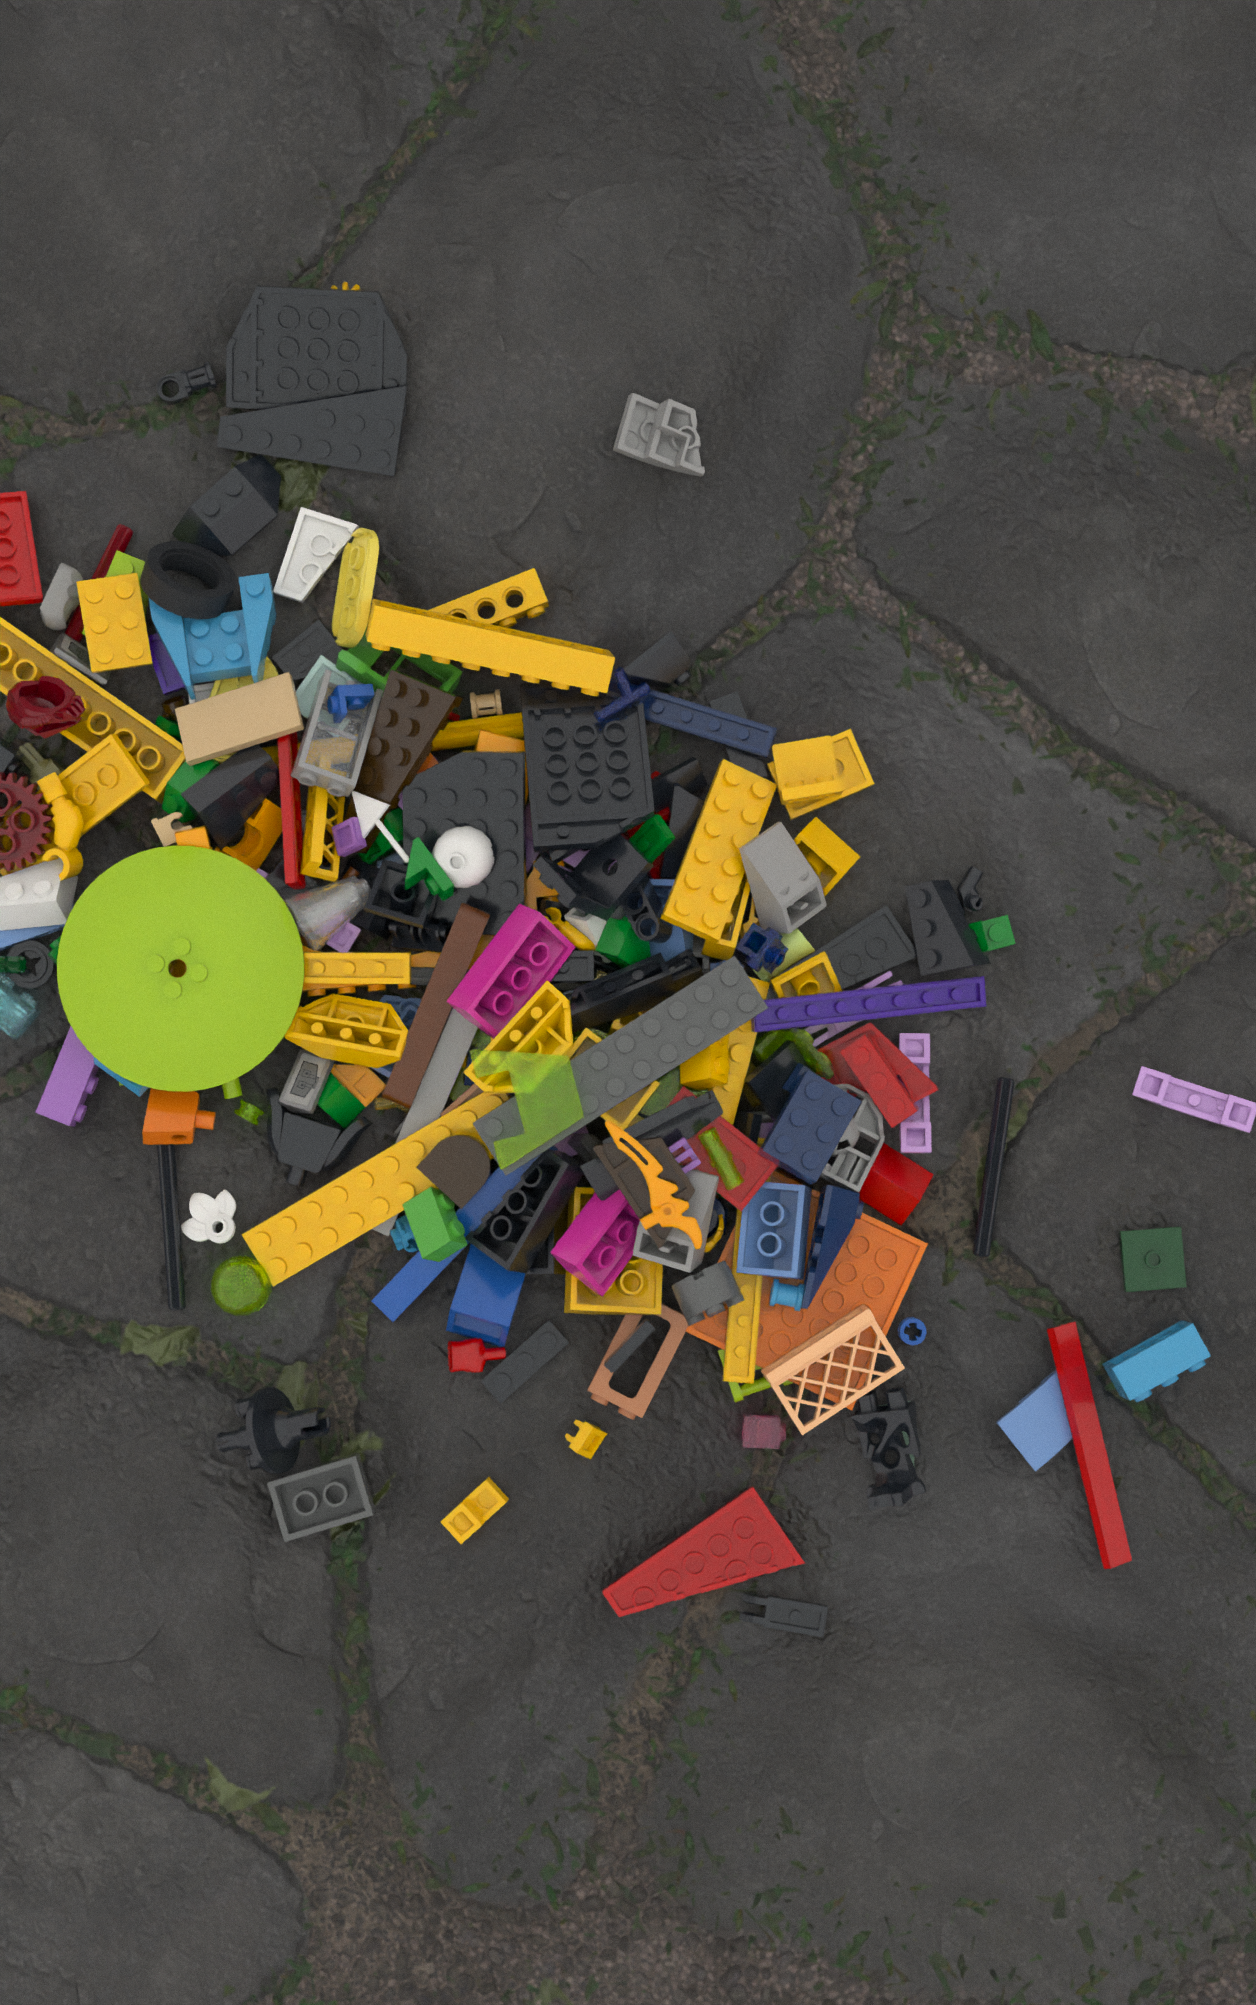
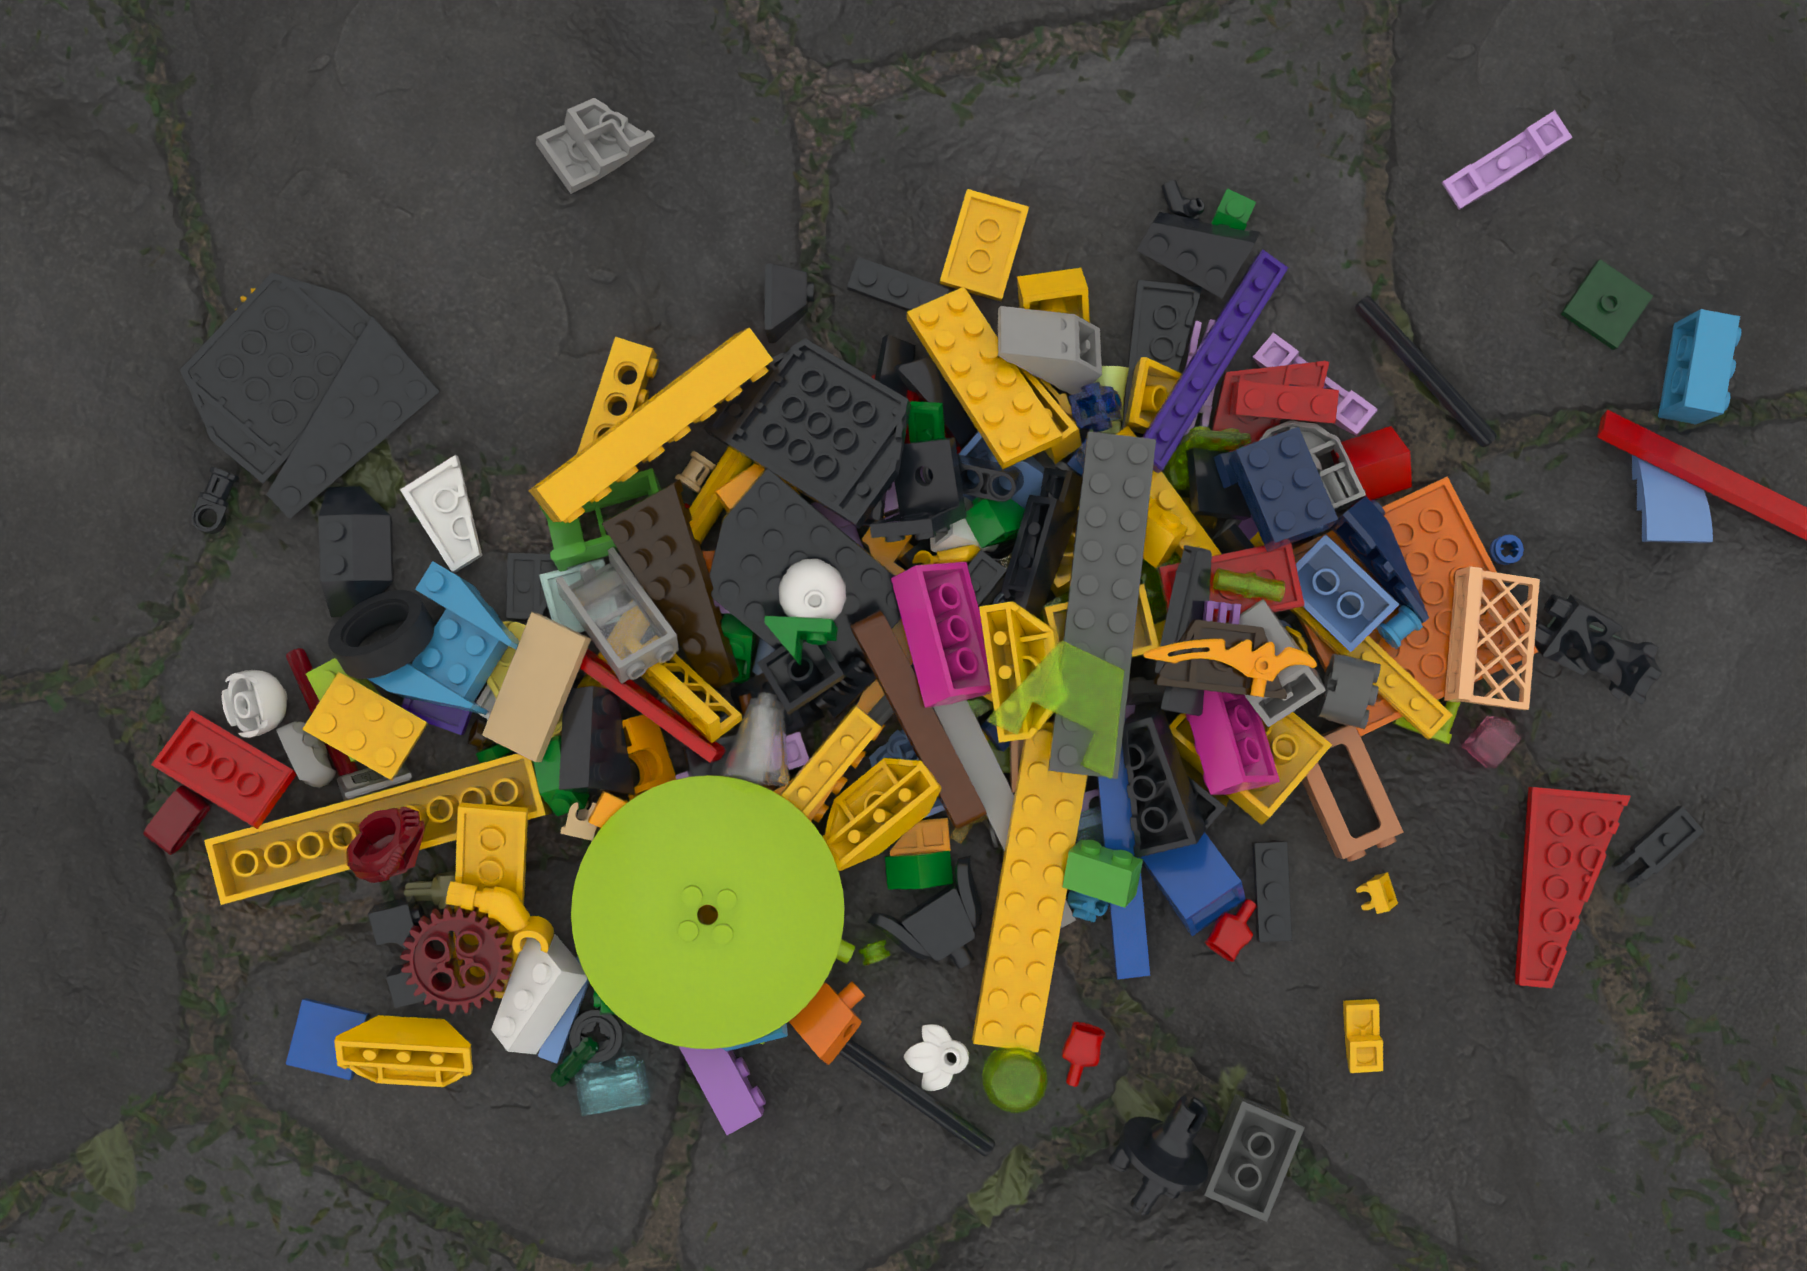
camera: 55 degrees left, 0 degrees up
slope [279,1050,335,1114] -> none
blue bracket [327,684,374,724] -> none
medium lavender tile [331,817,367,857] -> none
light yellow tile [332,528,379,648] -> none
white piece [352,791,409,863] -> none
dark brown tile [416,1135,491,1209] -> none
clear blue piece [594,667,651,723] -> none
black tile [604,1317,655,1373] -> none
dark blue tile [608,677,777,758] -> none
yellow bracket [772,736,844,805] -> none
none -> white cylinder [222,670,287,738]
none -> red piece [1062,1022,1106,1087]

